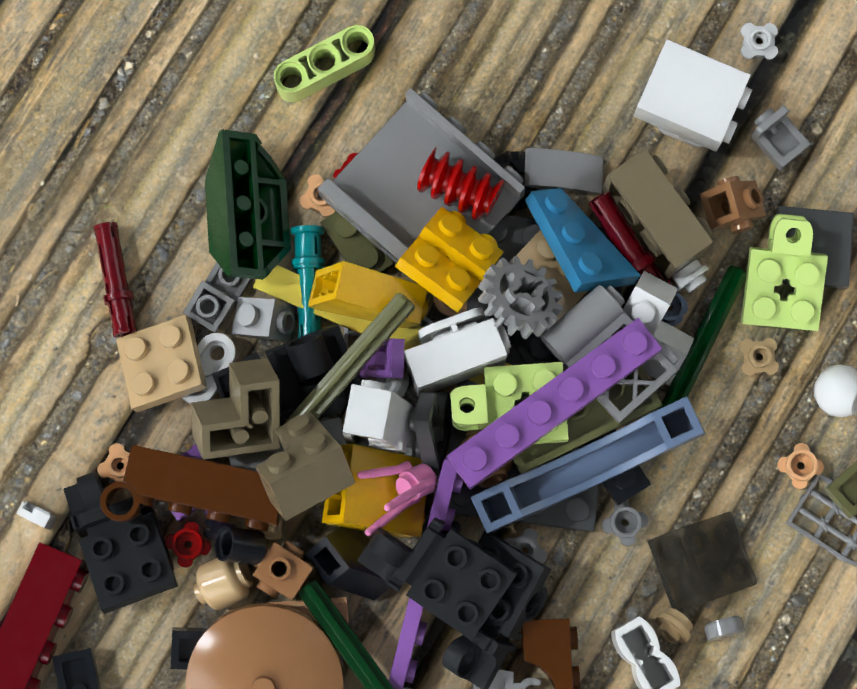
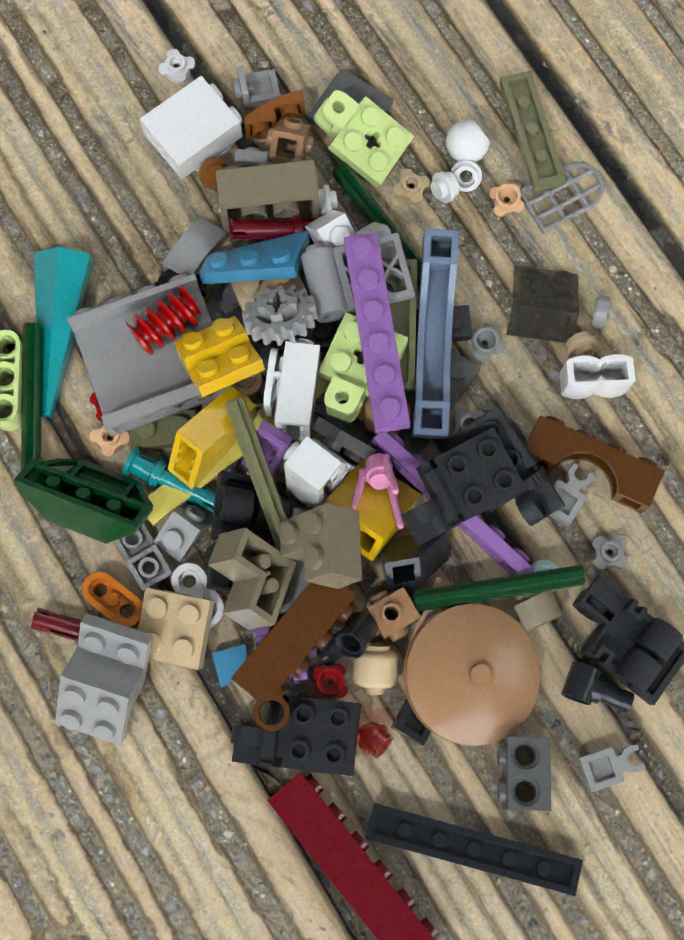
camera: 65 degrees left, 5 degrees down
white tile [16,501,57,530] -> none
light nougat plate [97,443,130,482] -> none
none -> dark green axle [21,322,42,471]
none -> teal wedge [34,247,95,419]
none -> light grey bracket [55,613,153,746]
none -> orange plate [82,572,143,628]
none -> dark orange plate [199,158,228,190]
none -> dark azure tile [212,644,247,688]
none -> light grey plate [235,147,269,168]
none -> dark orange slope [244,90,305,139]
none -> clear red plate [357,721,393,759]
none -> white plate [431,171,459,203]
none -> white plate [451,160,482,192]

